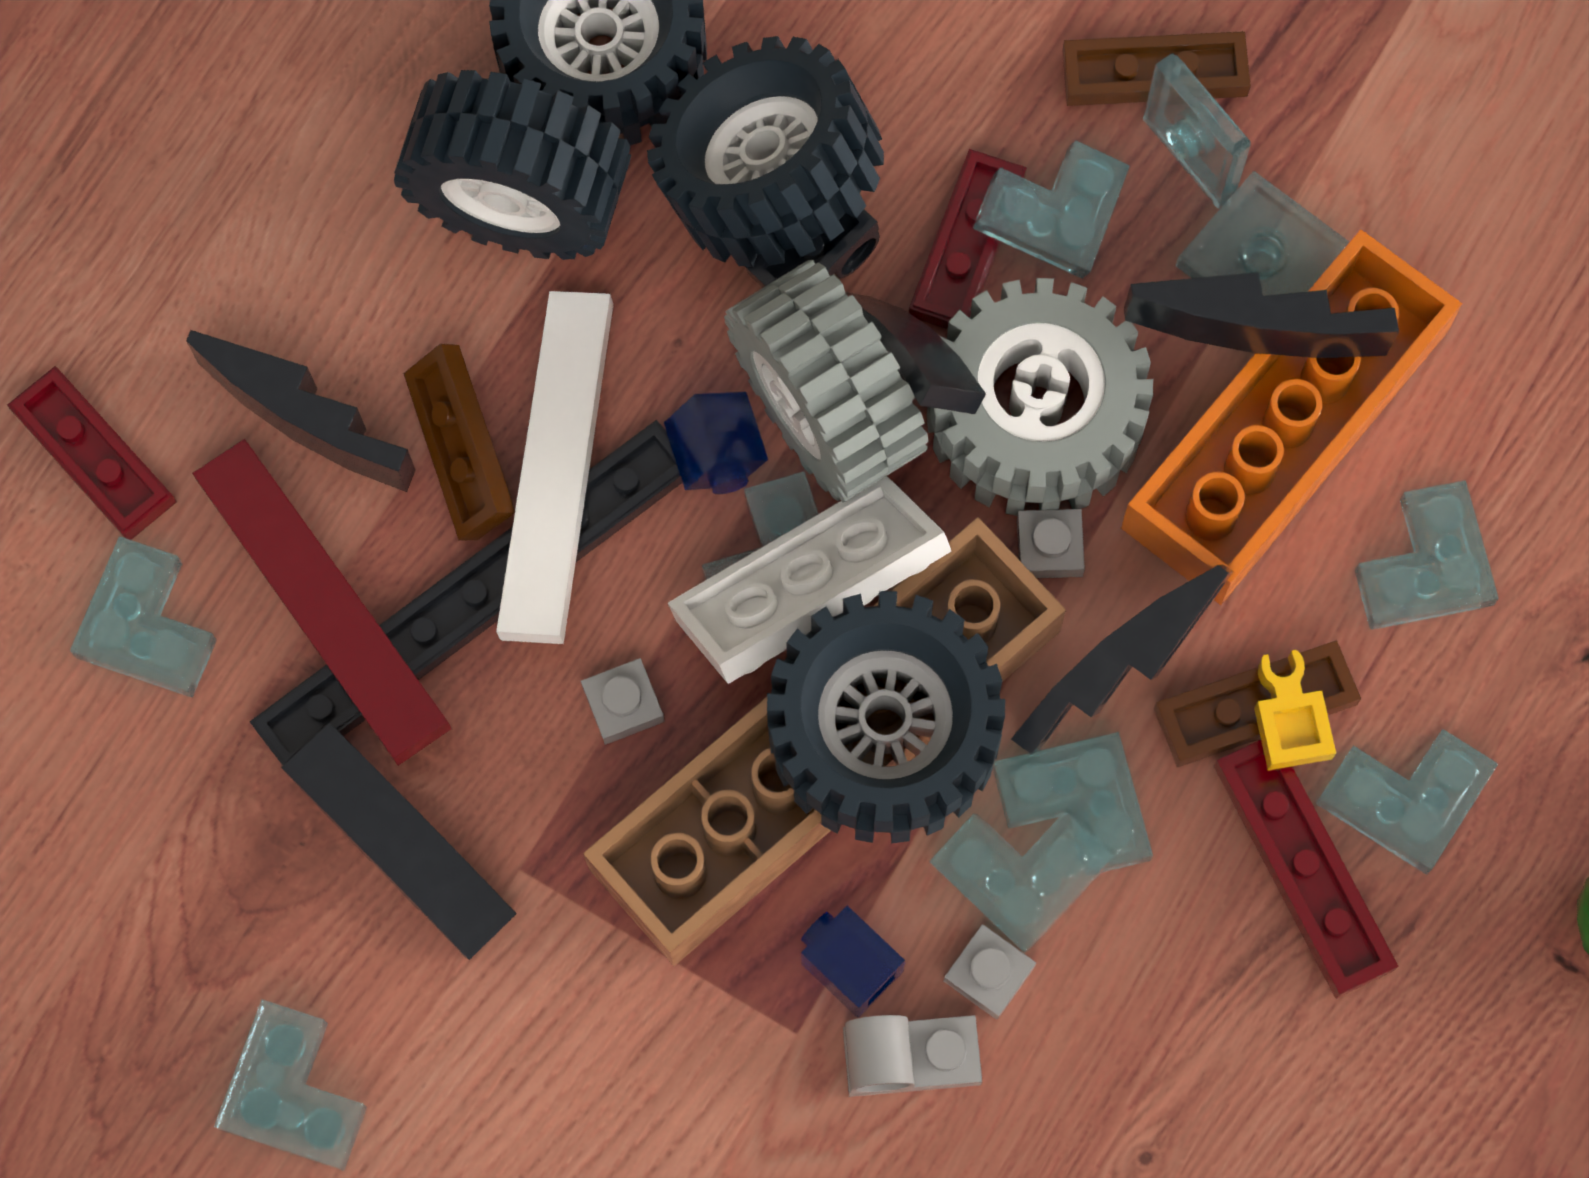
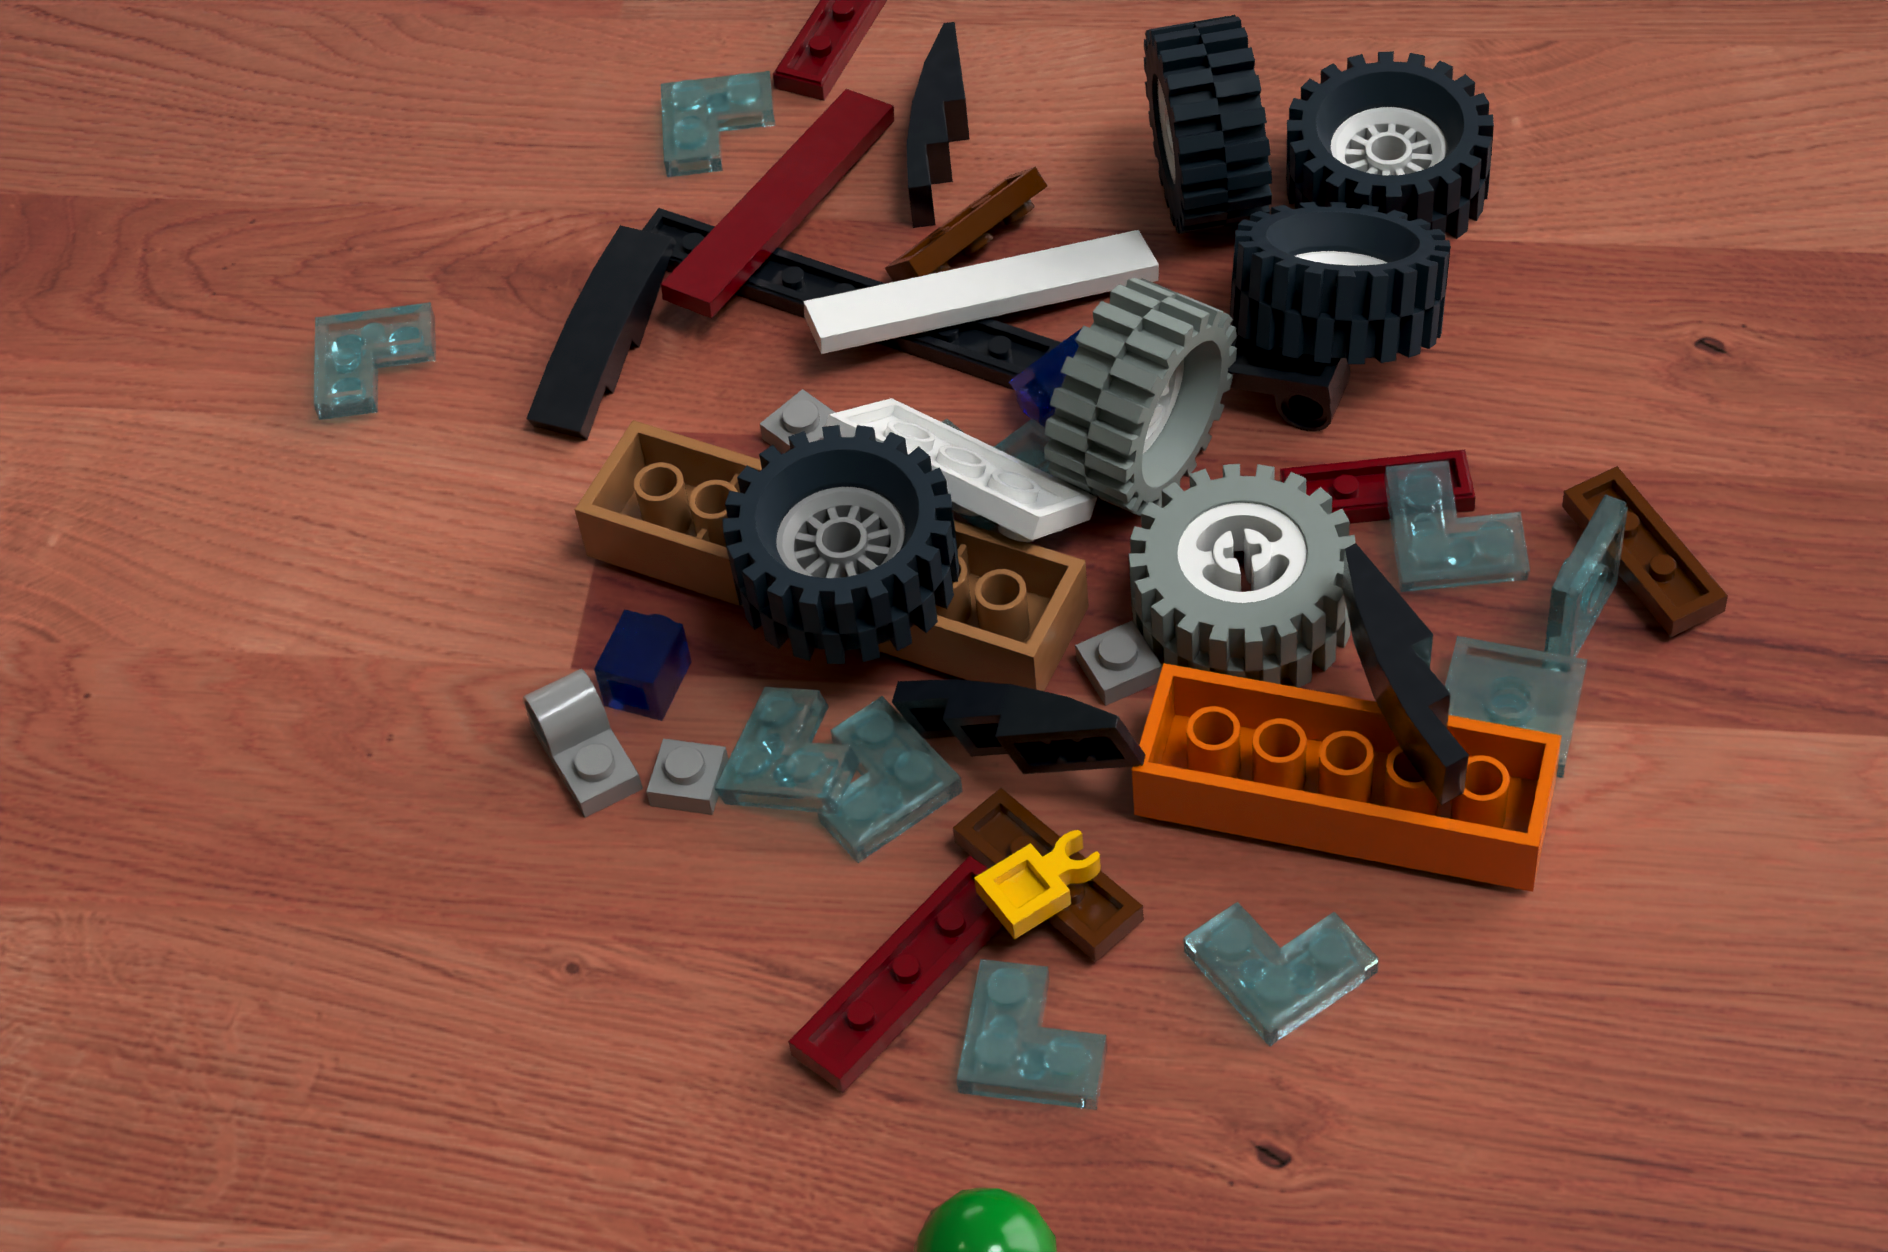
camera: 70 degrees right, 20 degrees down
black slope [845,292,986,414] -> none

